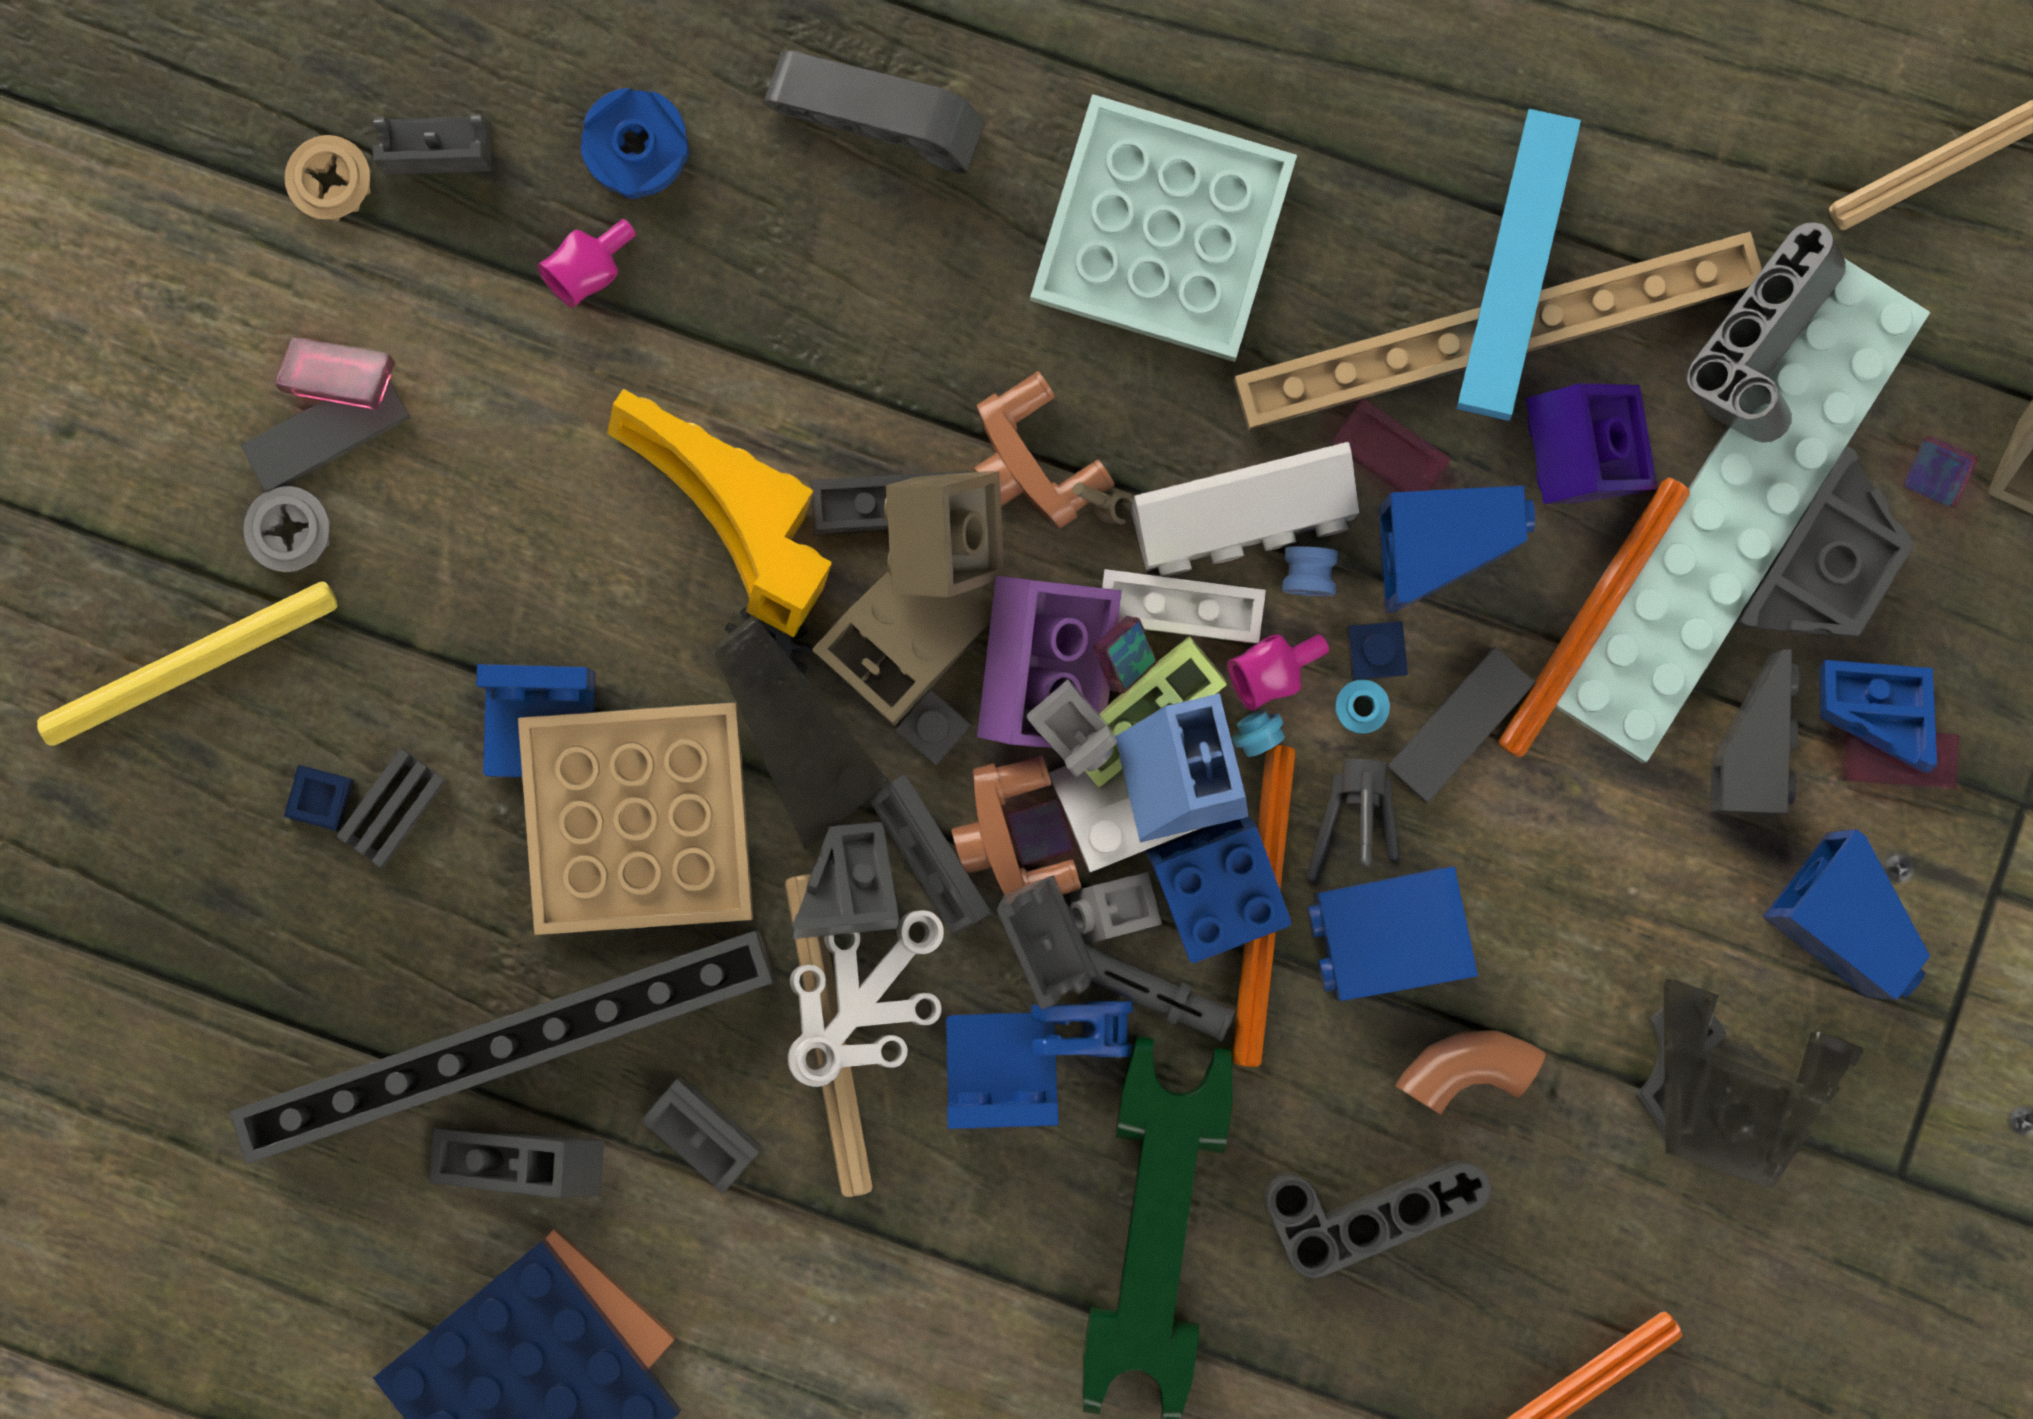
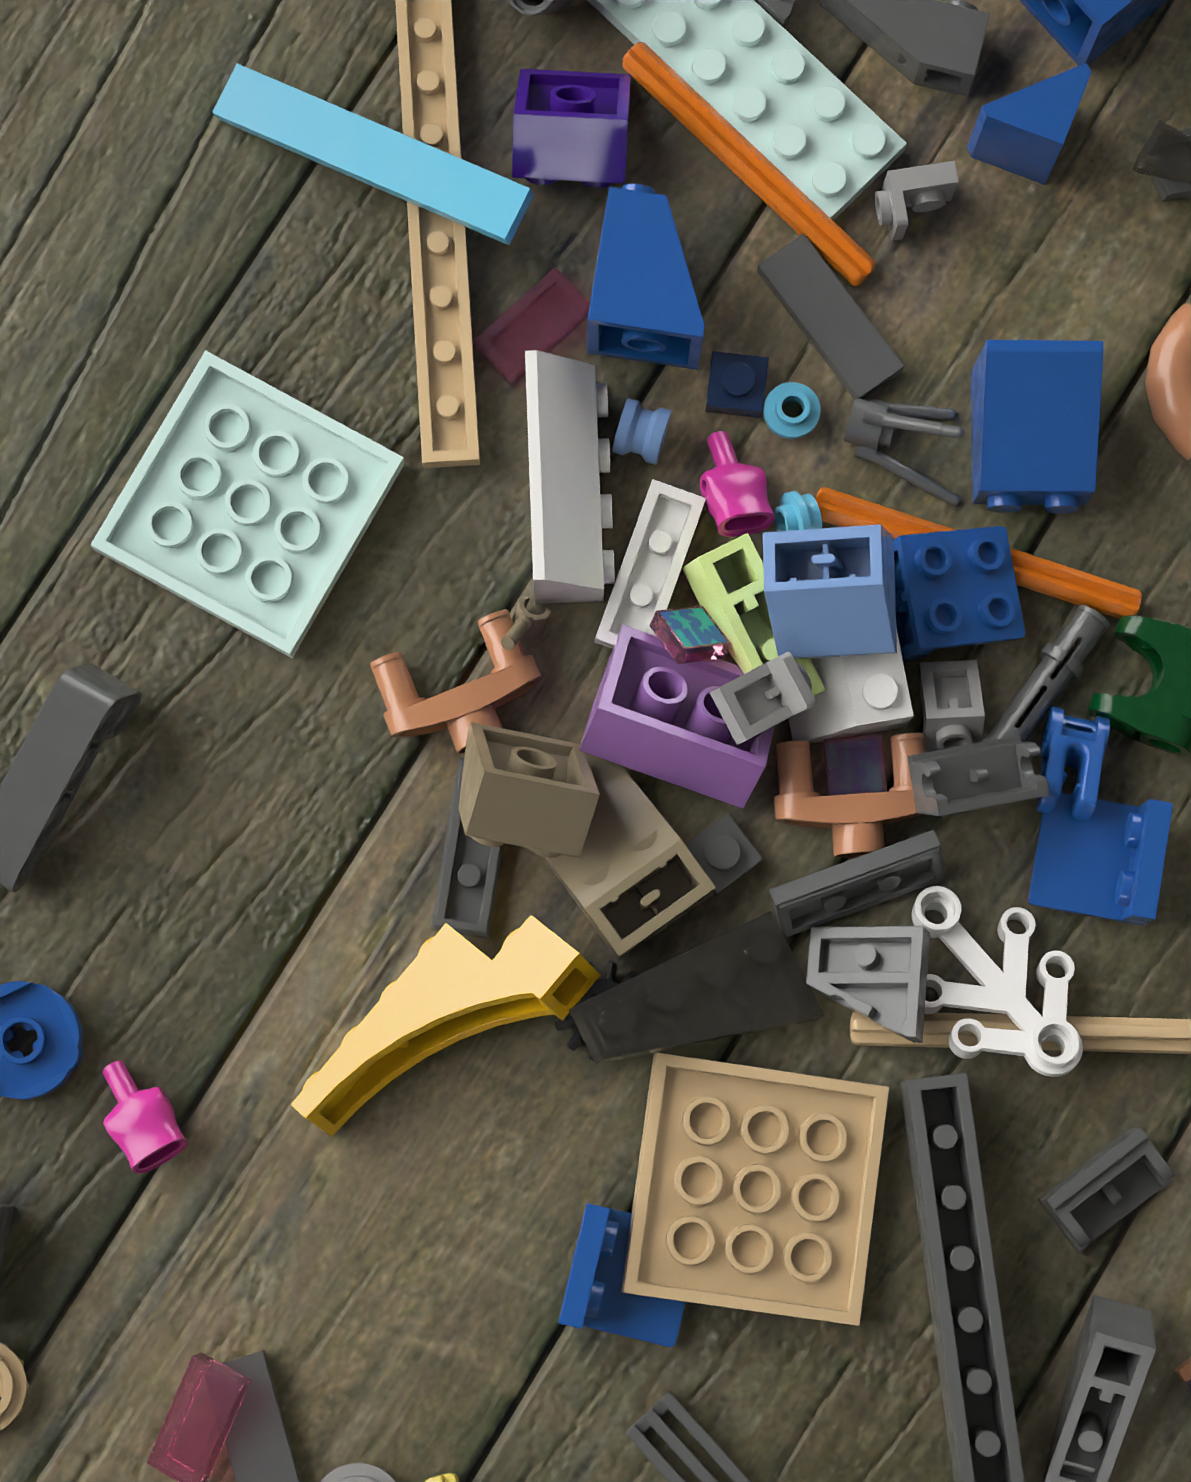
camera: 80 degrees left, 5 degrees down
none -> light grey bracket [875,161,959,241]
none -> blue slope [967,62,1092,185]

